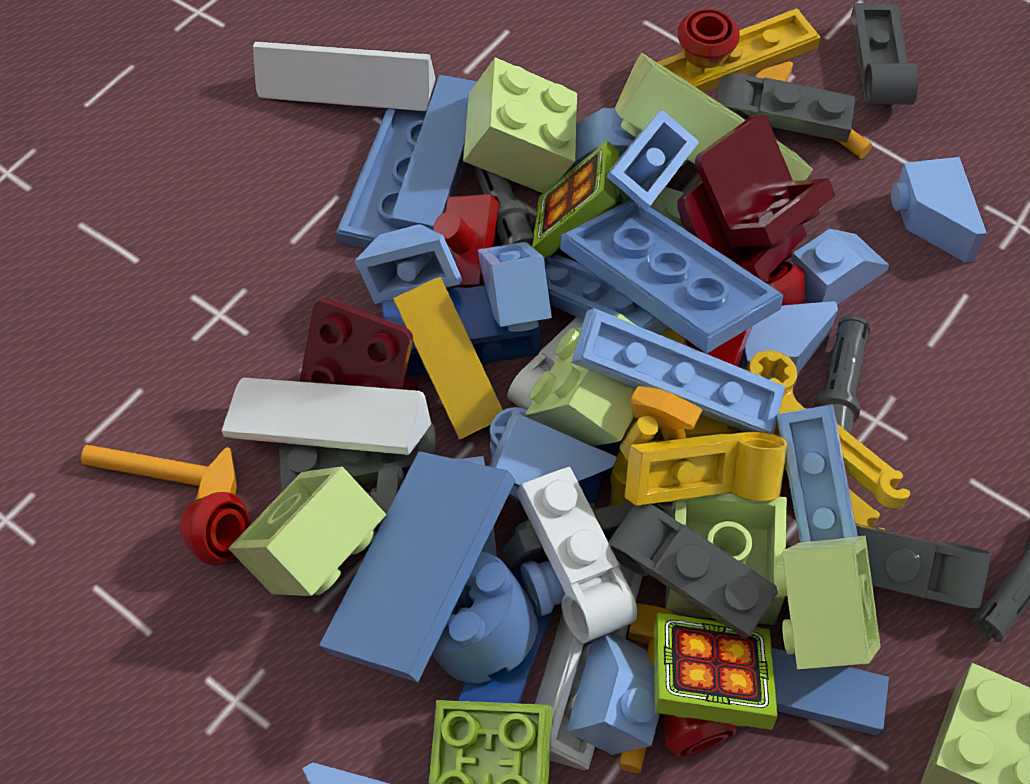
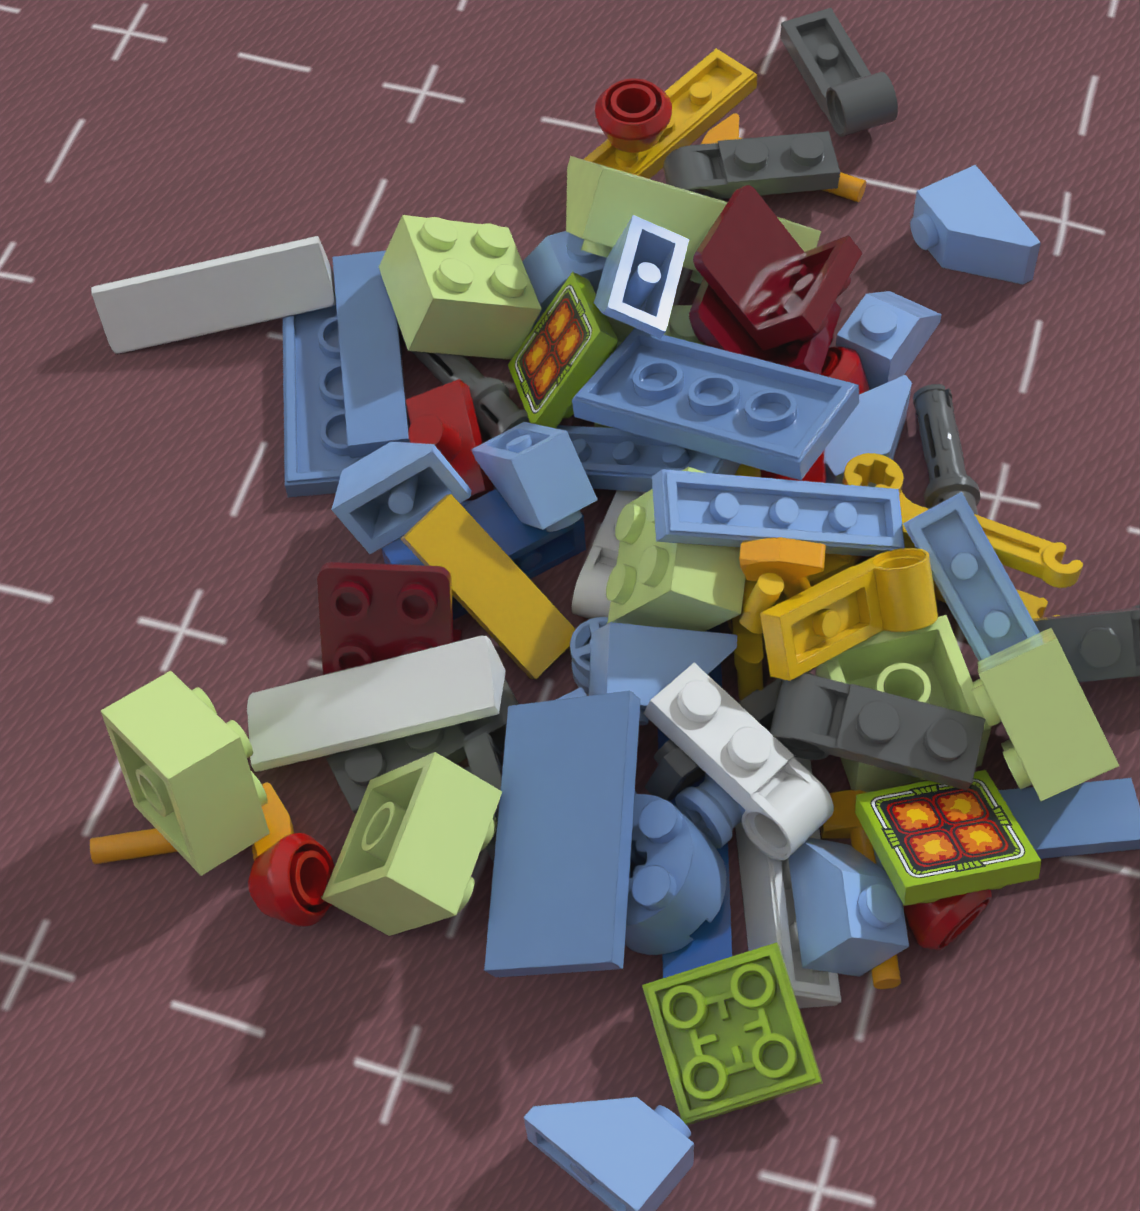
camera: 15 degrees left, 0 degrees up
none -> yellowish green brick [100,671,270,876]

